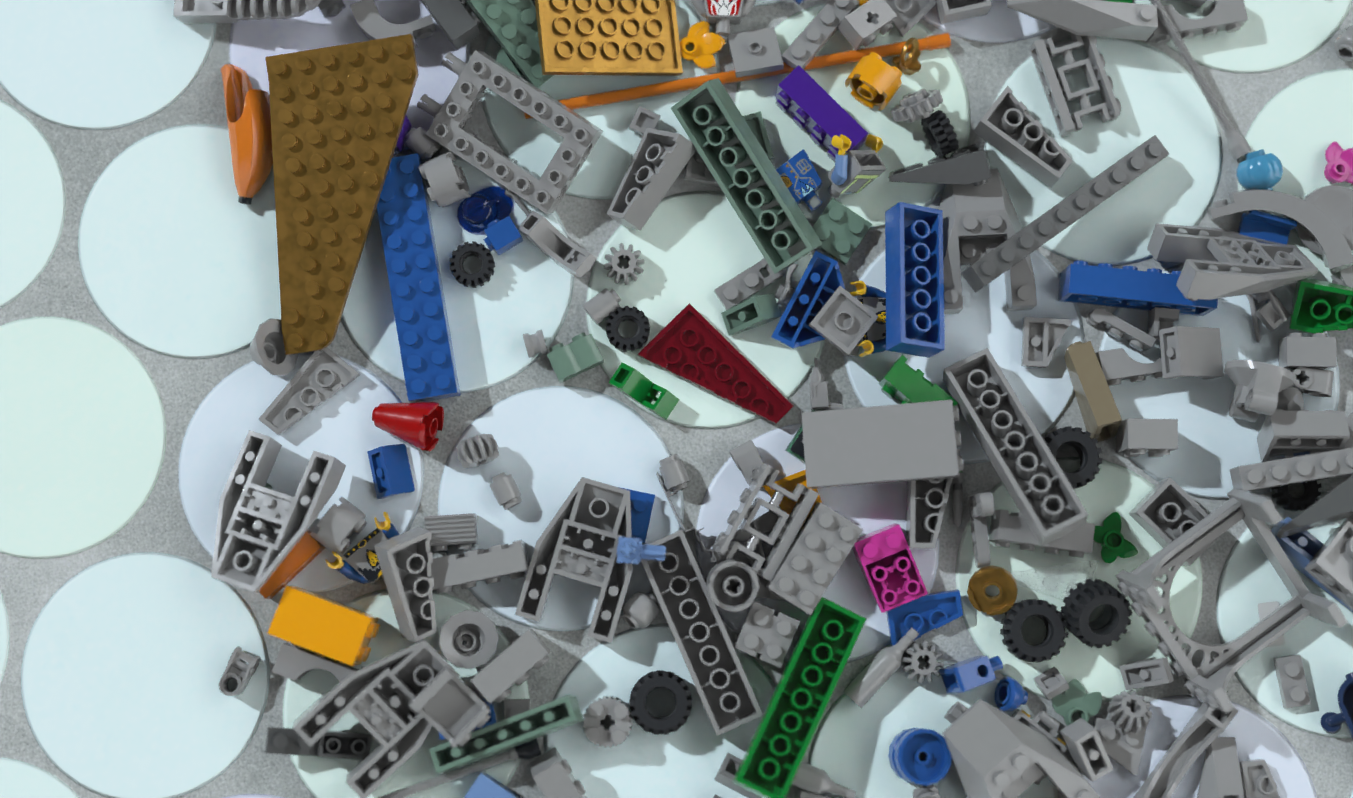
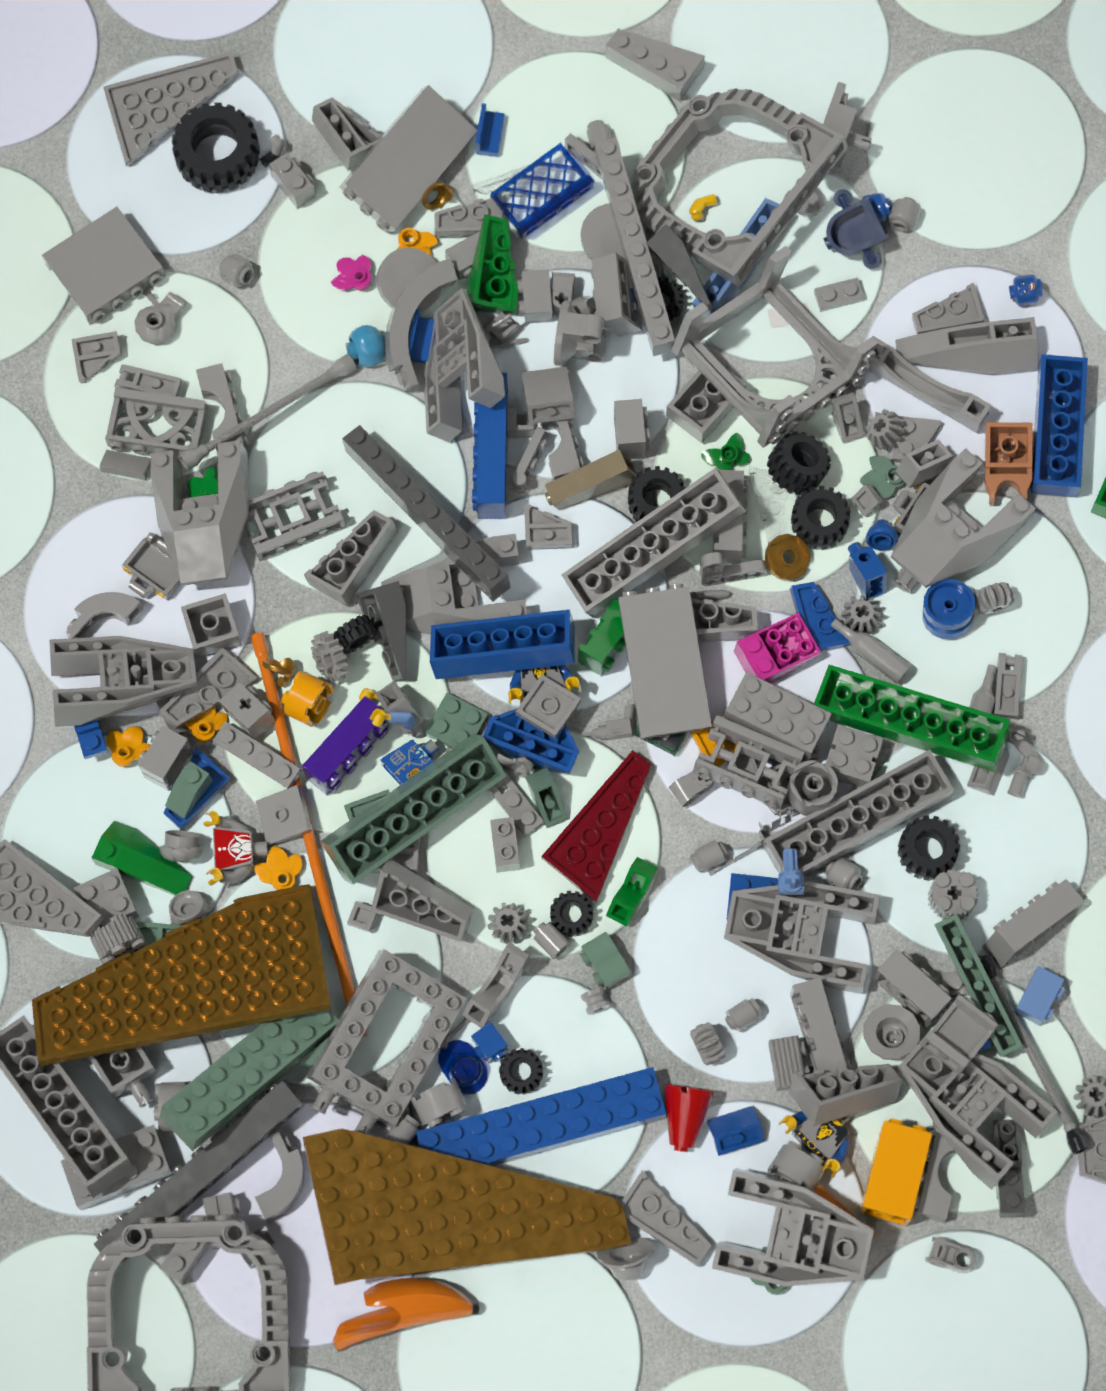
camera: 90 degrees left, 10 degrees down
none -> light grey brick [490,817,520,873]

